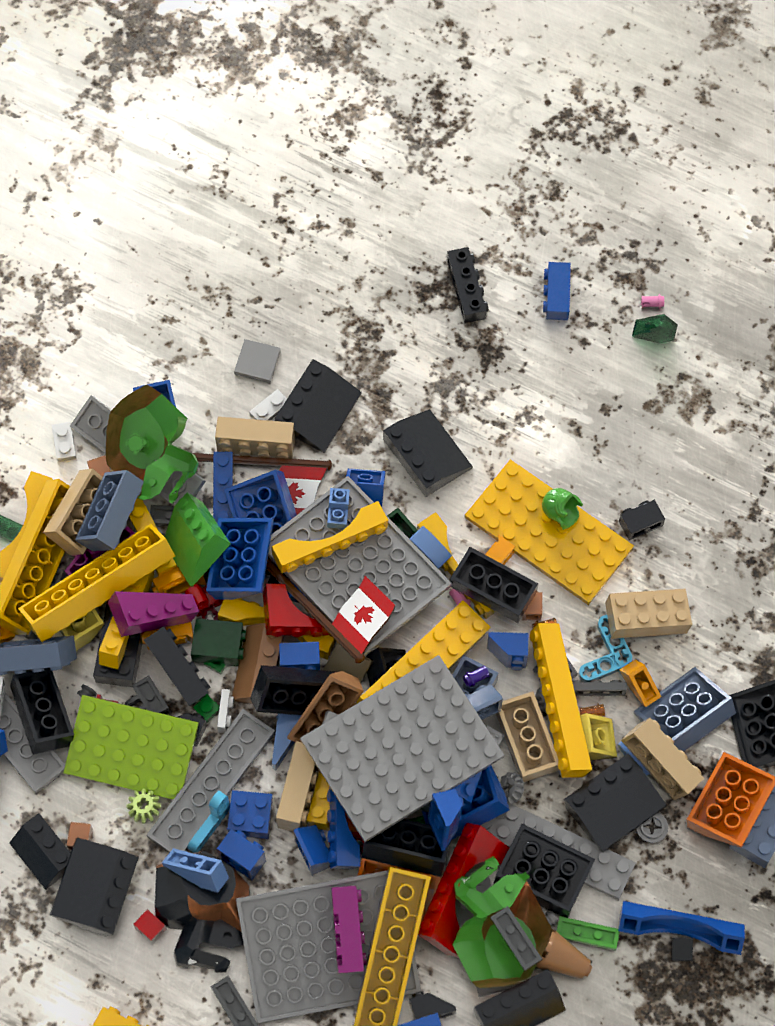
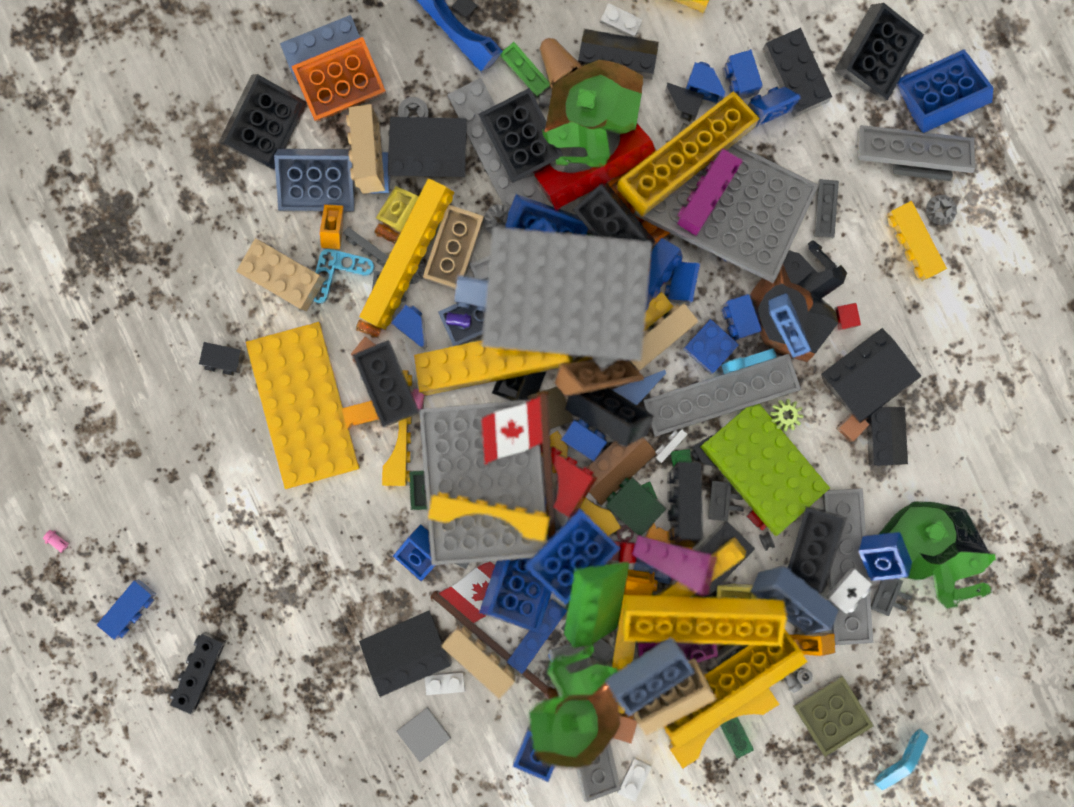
camera: 140 degrees left, 20 degrees up
medium blue slope [327,488,350,529] -> none
black slope [383,409,473,497] -> none
medium blue slope [410,526,452,569] -> none
blue slope [428,789,464,851] -> none
dark grey plate [490,906,542,971] -> none
bright green hair [542,488,583,530] -> none
clear green slope [632,314,678,343] -> none

